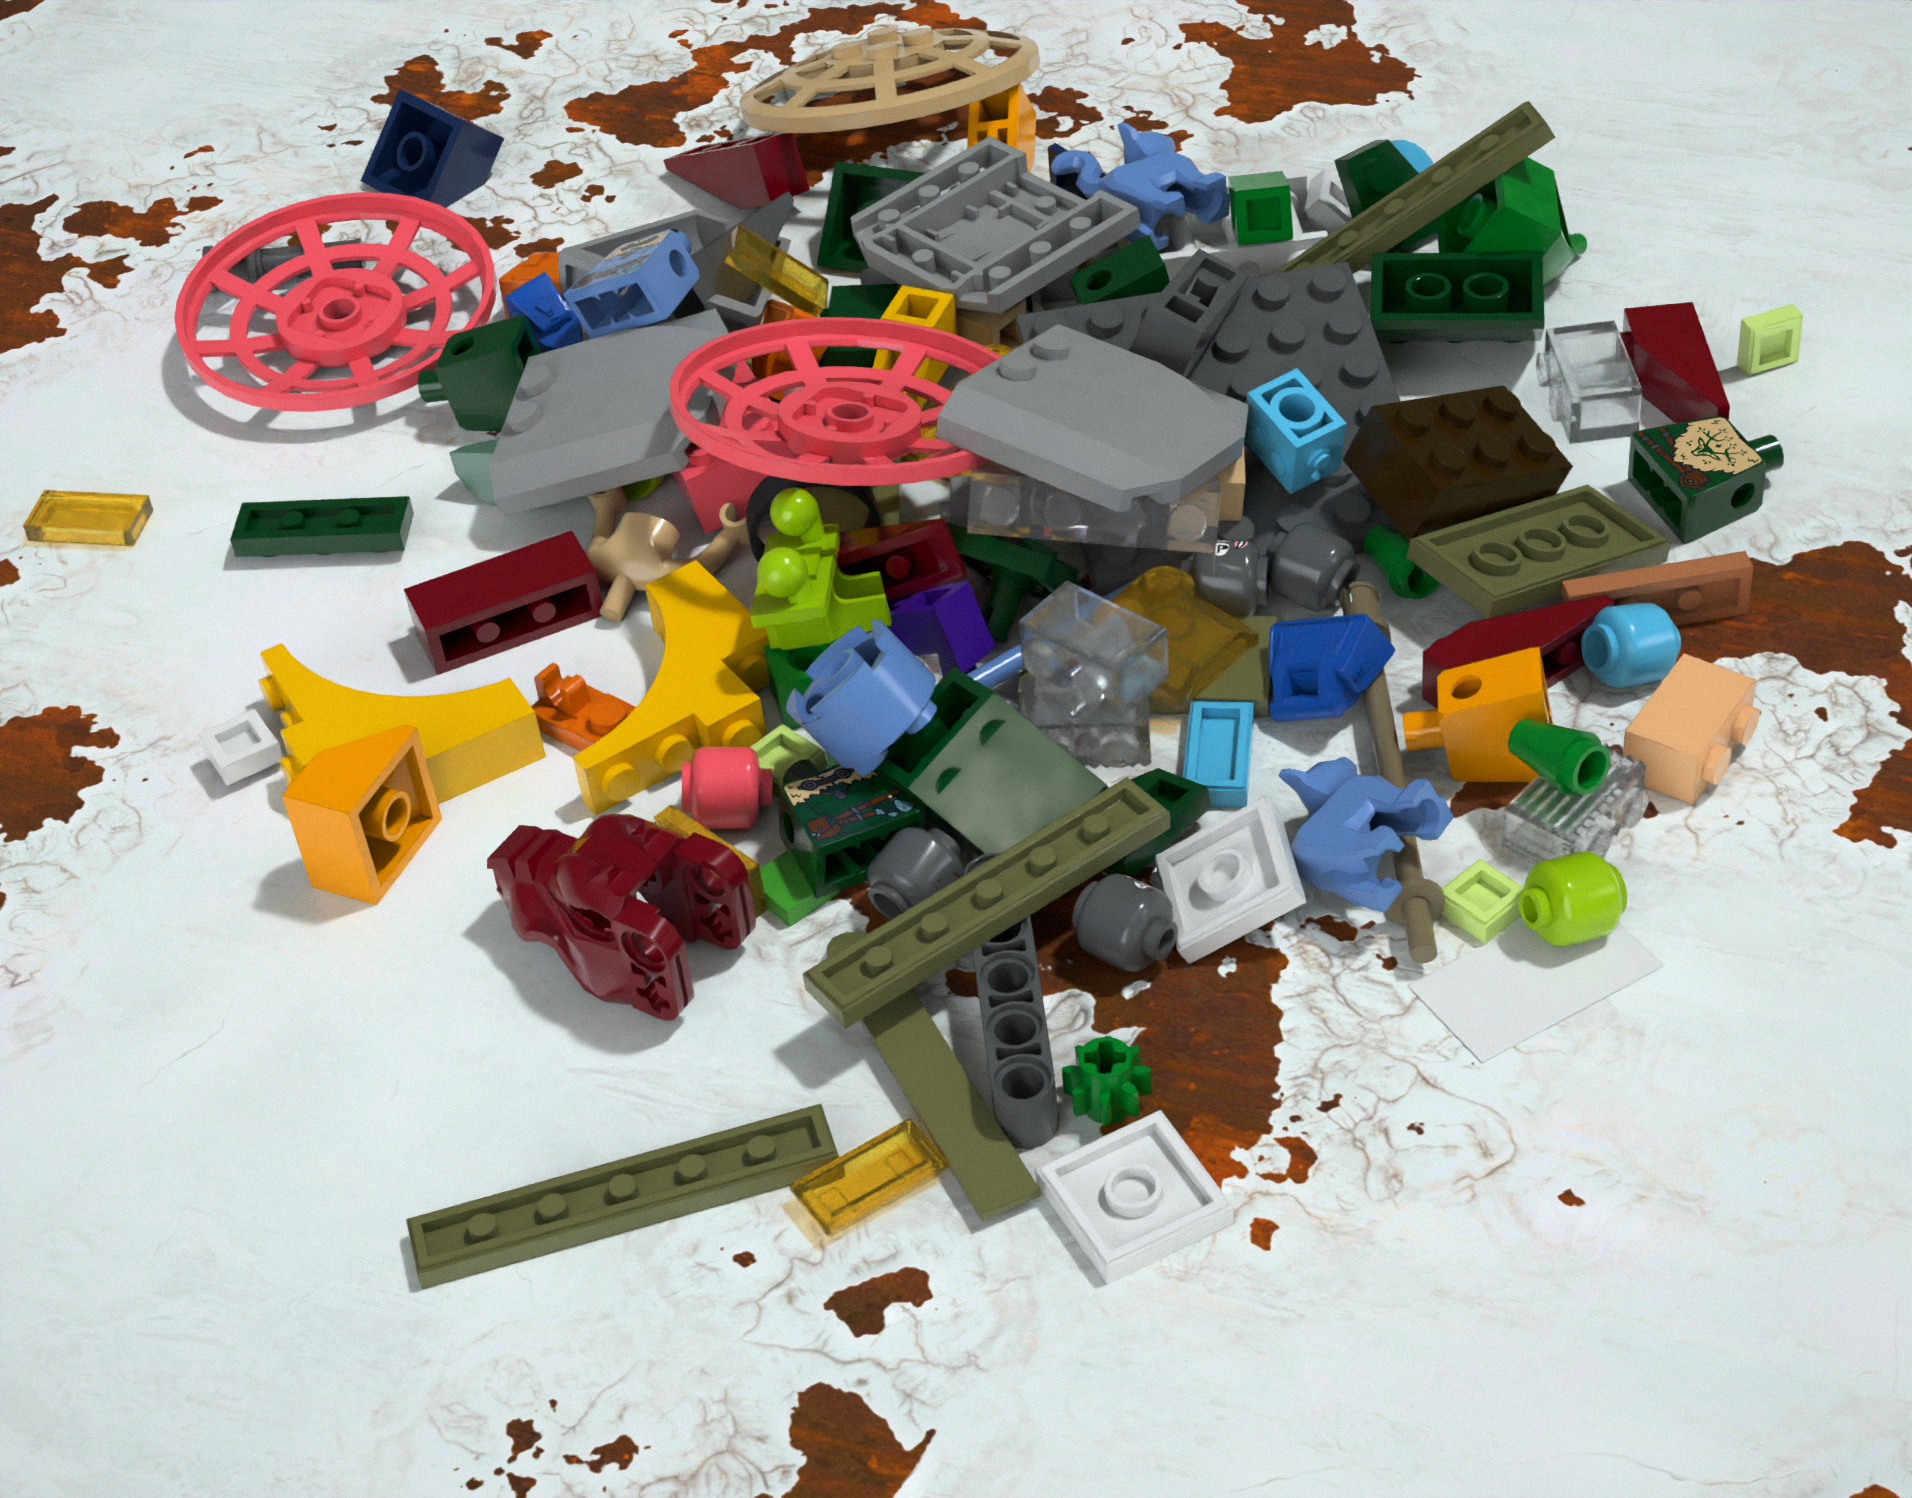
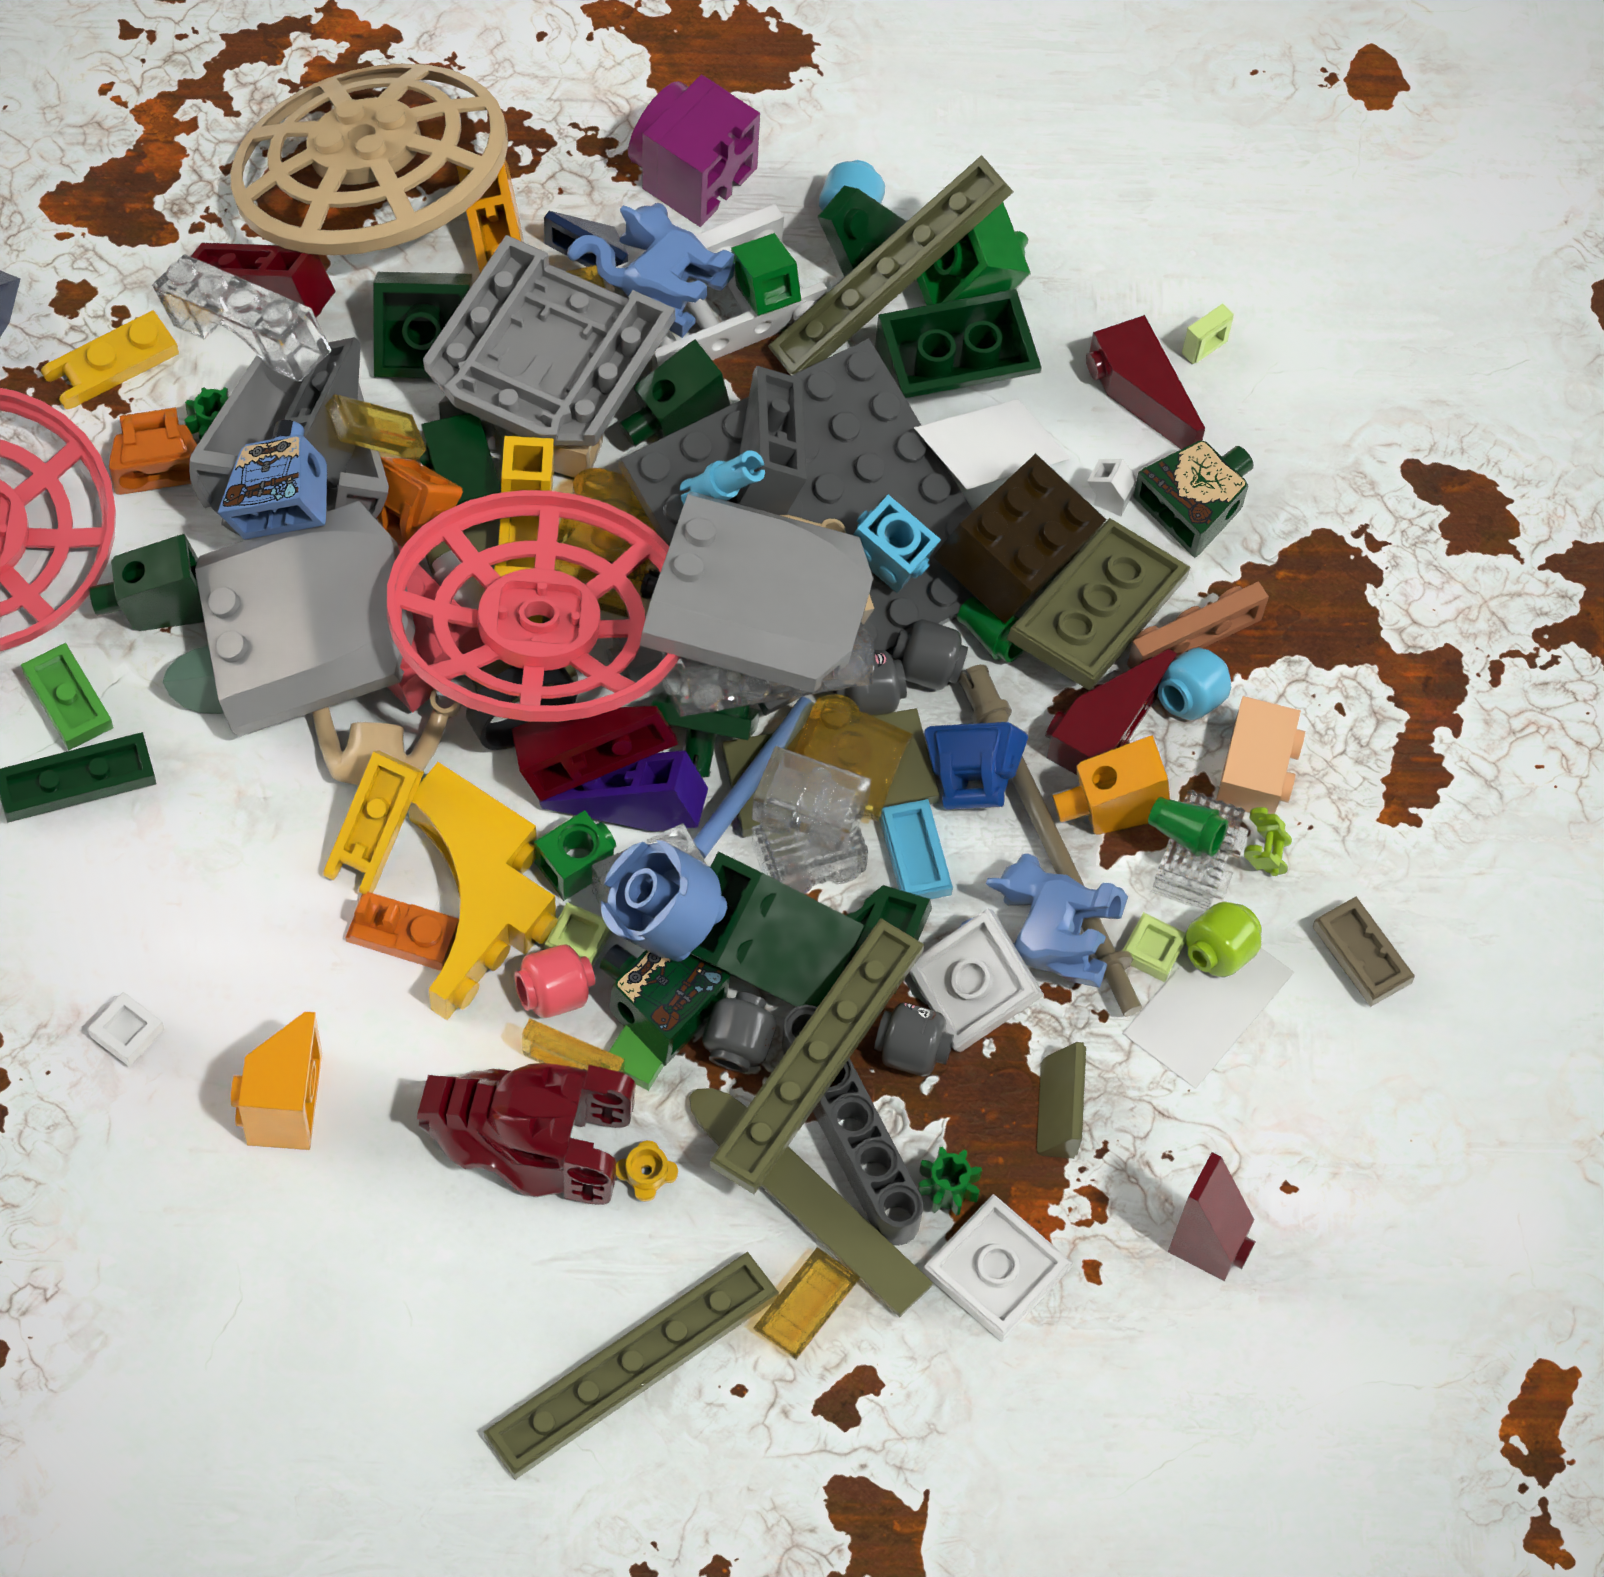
camera: 30 degrees left, 20 degrees up
yellow arch [258,643,546,805] -> none
dark red brick [404,530,603,675] -> none
blue piece [505,272,584,353] -> none
lime piece [750,487,892,650] -> none
white plate [1304,169,1352,233] -> none
clear brick [1536,320,1642,444] -> none
none -> bright green plate [21,643,114,751]
none -> yellow hinge [41,310,179,409]
none -> clear arch [152,254,332,382]
none -> yellow hinge [323,750,424,894]
none -> yellow plate [616,1140,678,1202]
none -> magenta piece [628,74,760,227]
none -> medium azure pin [680,450,765,504]
none -> white sticker [914,399,1070,490]
none -> olive slope [1037,1042,1086,1159]
none -> white piece [1087,459,1137,516]
none -> slope [1168,1152,1256,1281]
none -> lime piece [1244,807,1292,876]
none -> dark tan plate [1312,896,1415,1007]

